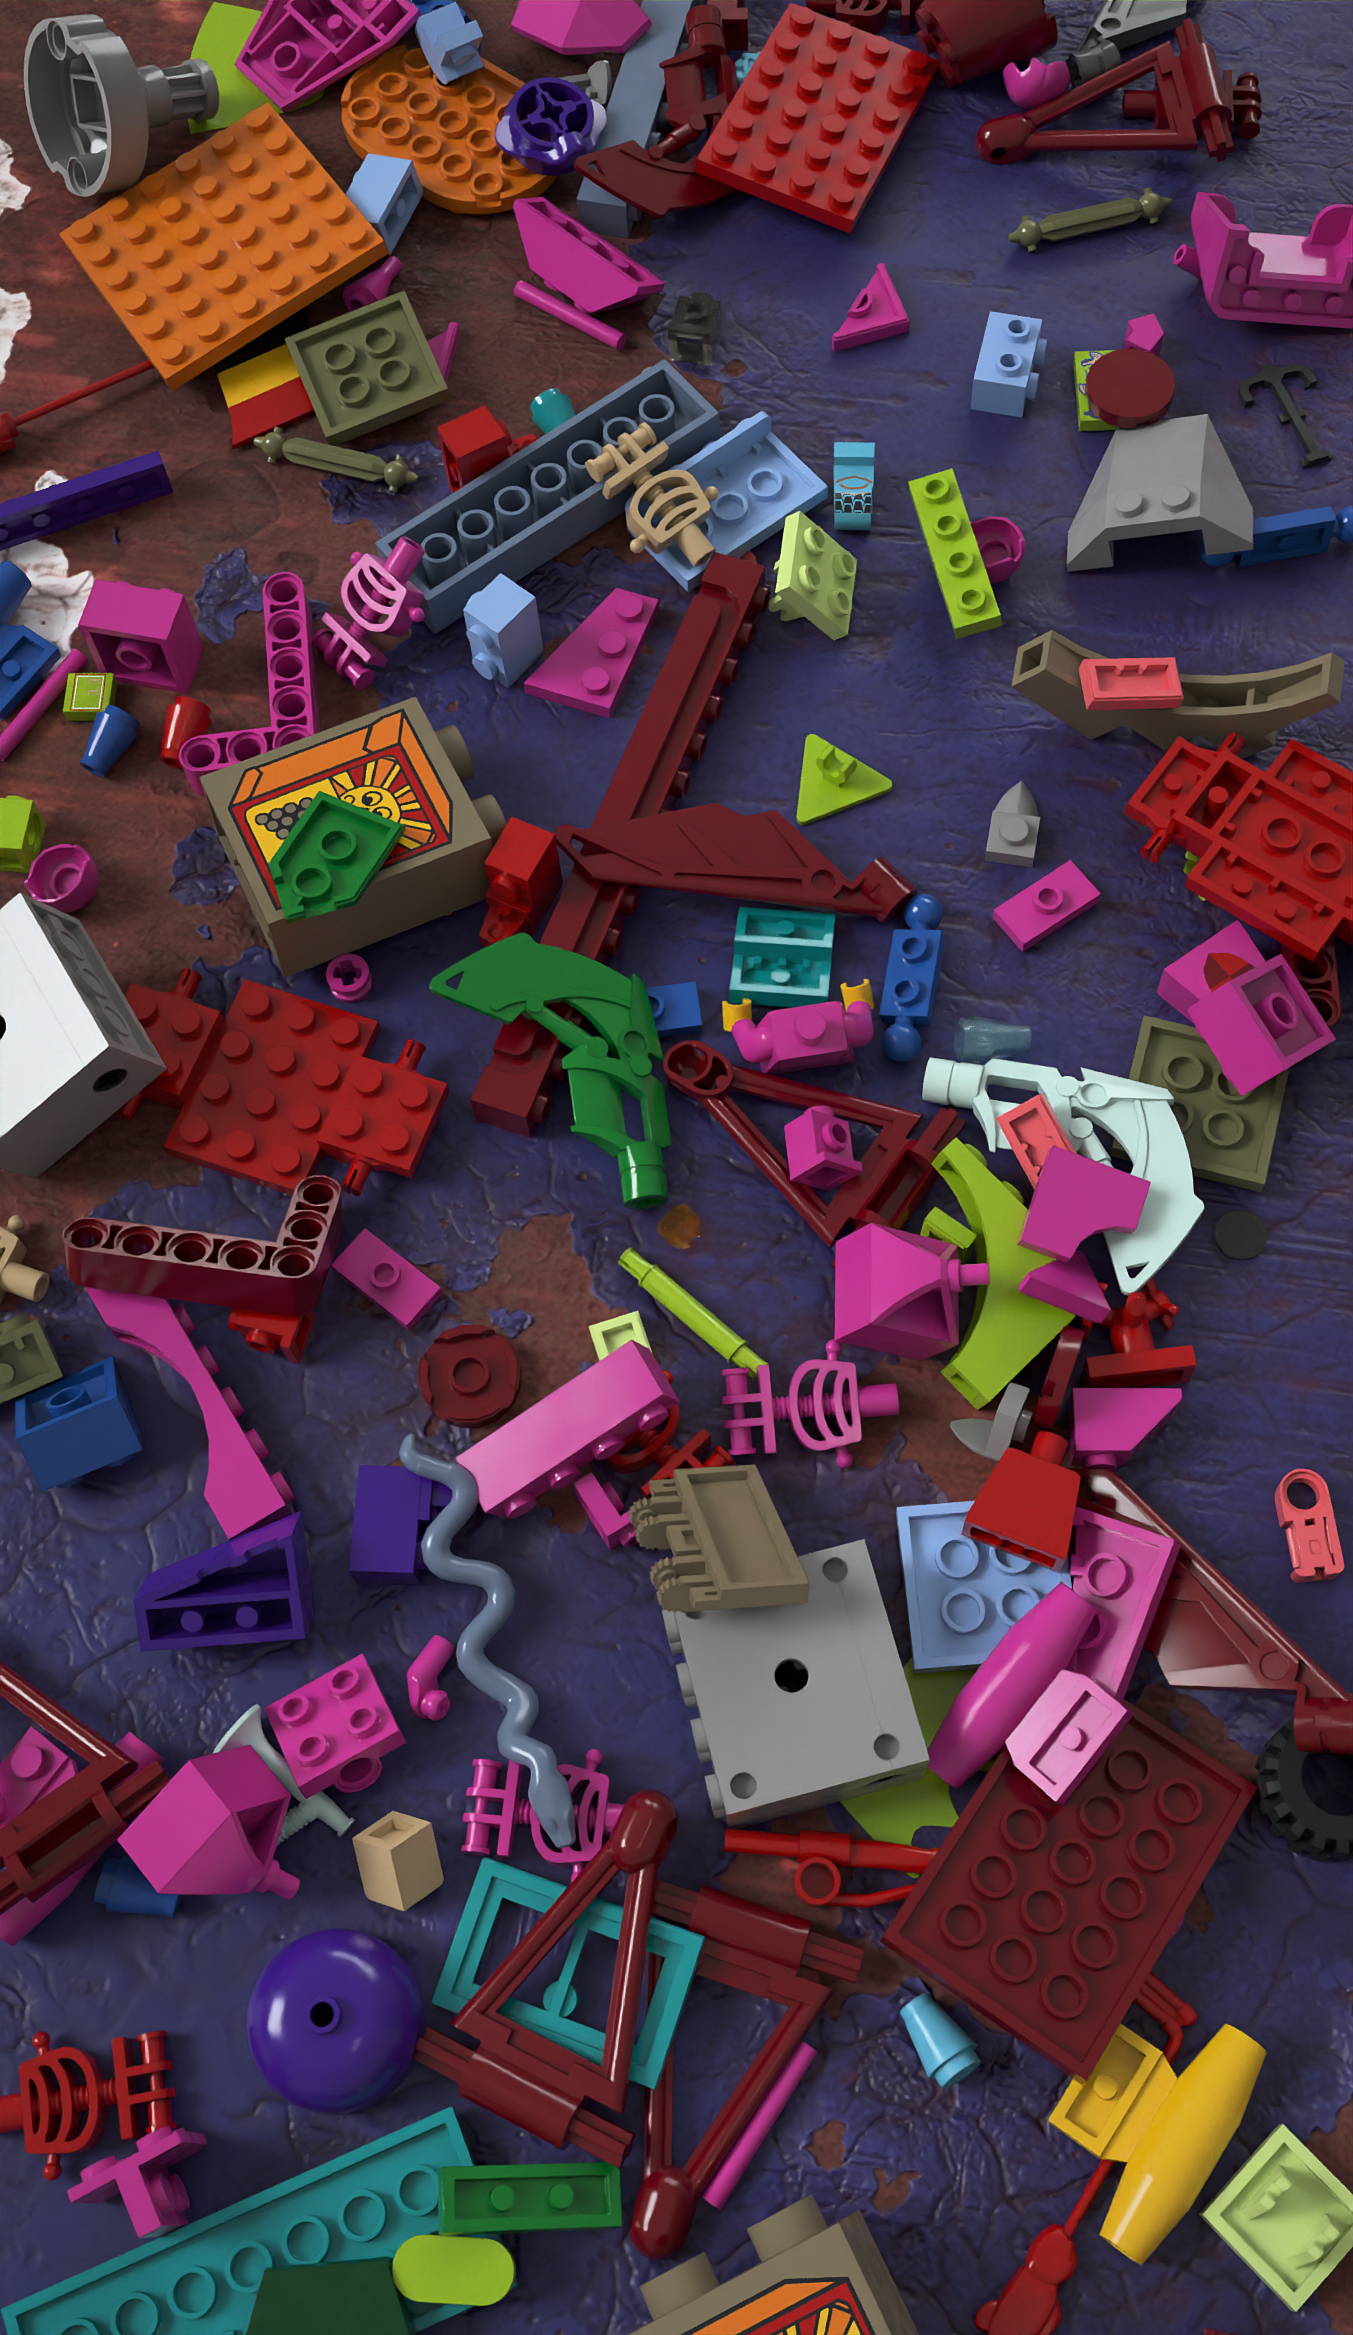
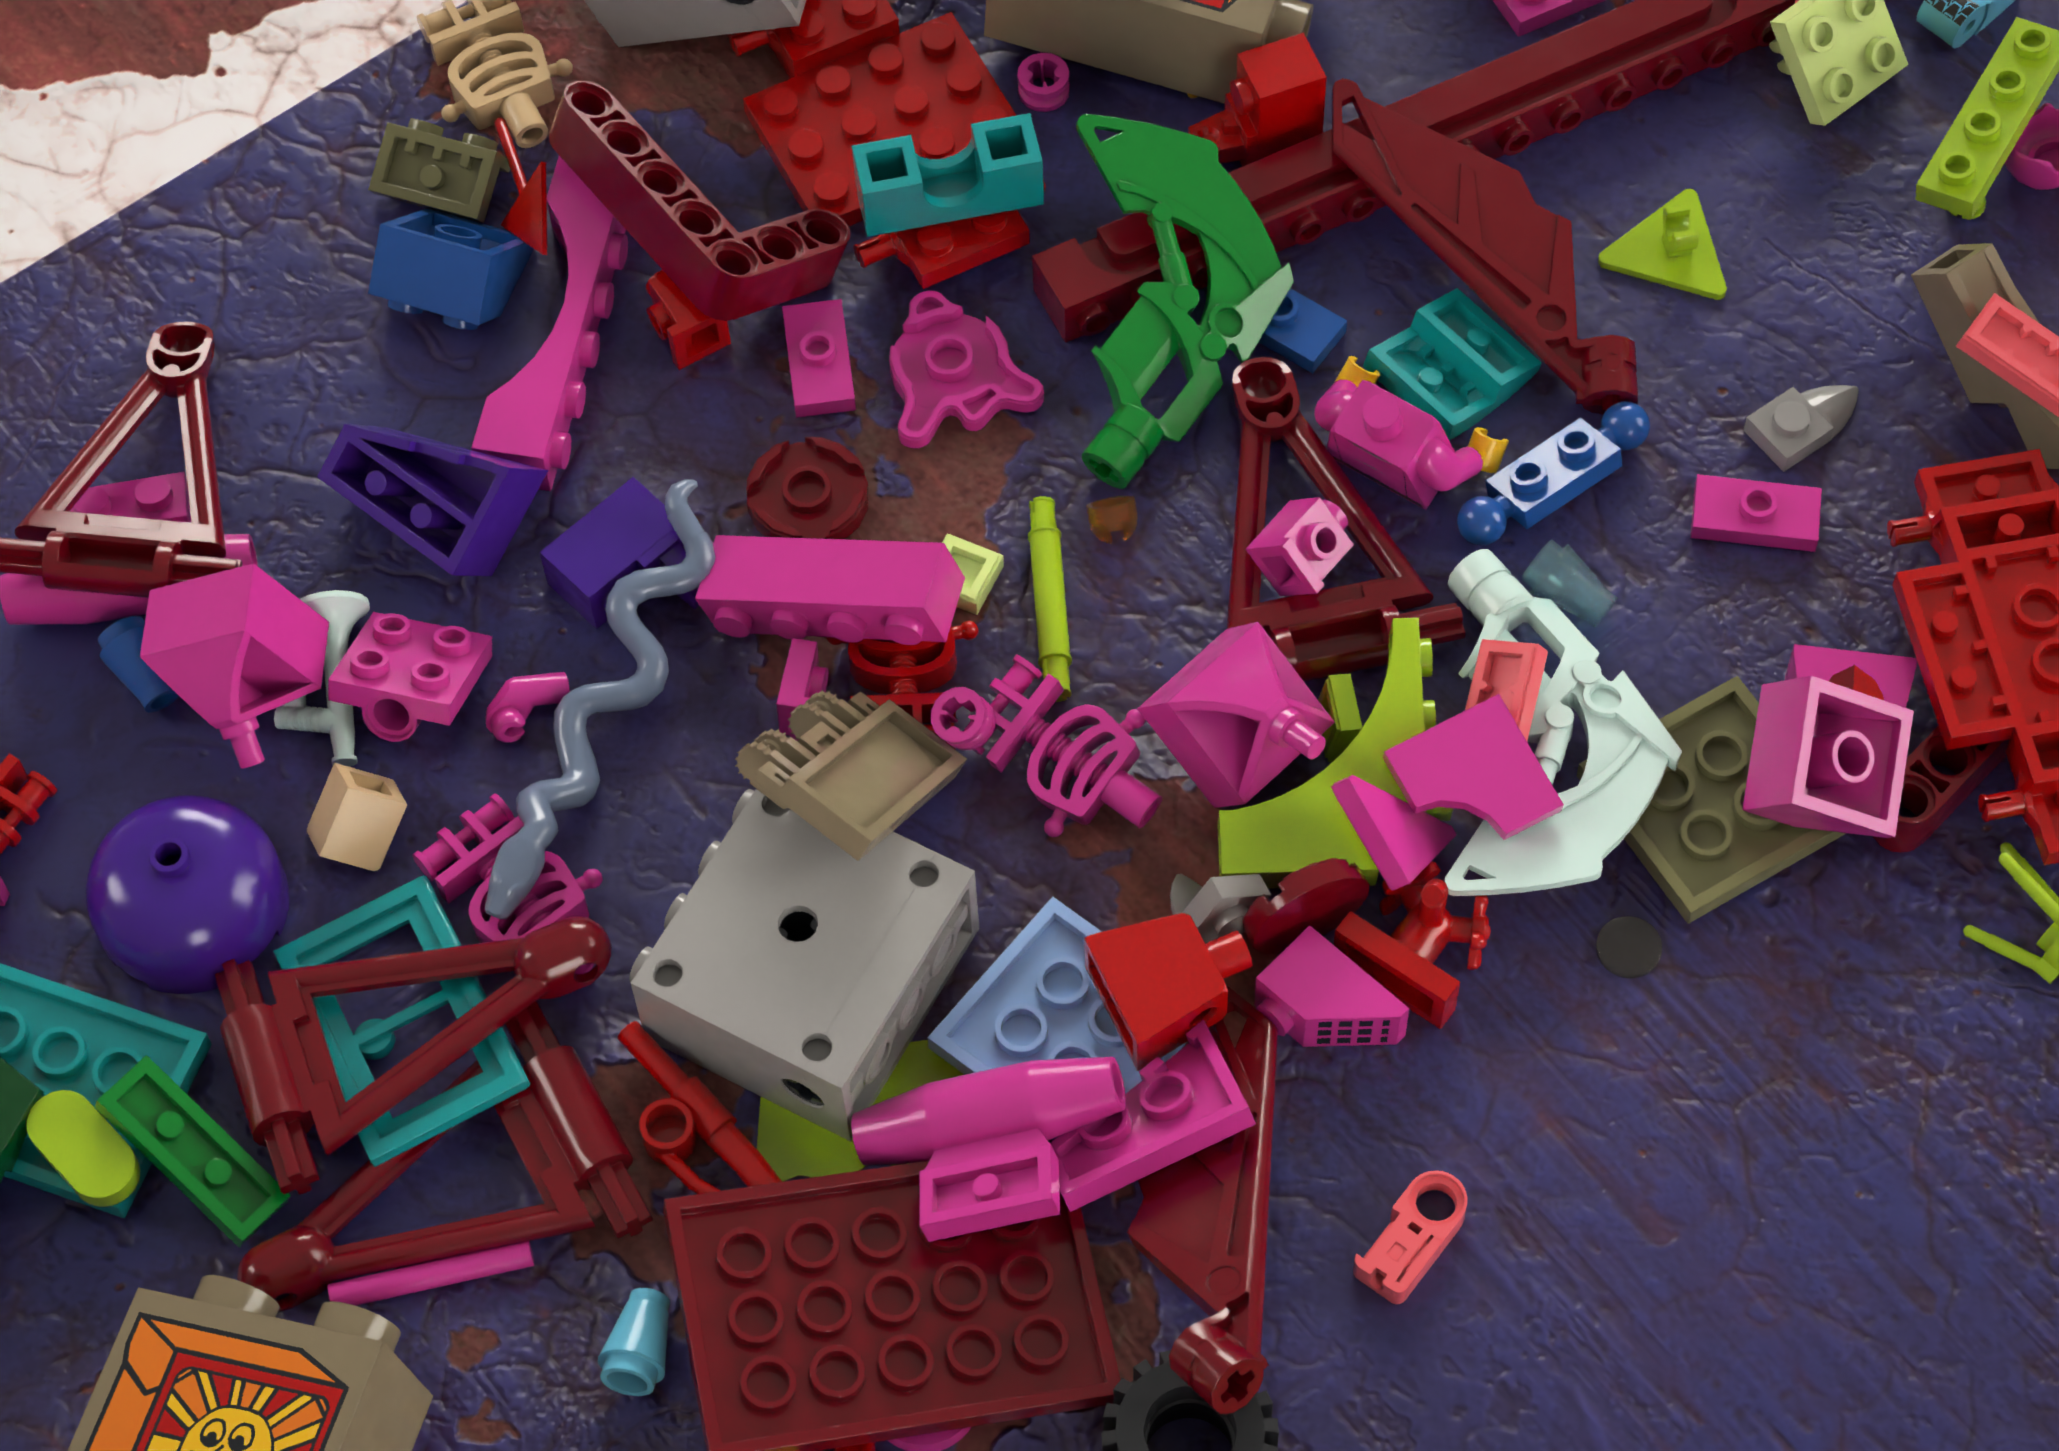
camera: 40 degrees right, 5 degrees down
none -> red piece [494,117,547,255]
none -> teal arch [852,113,1044,237]
none -> dark pink tile [889,291,1044,448]
none -> dark pink bush [931,687,995,750]

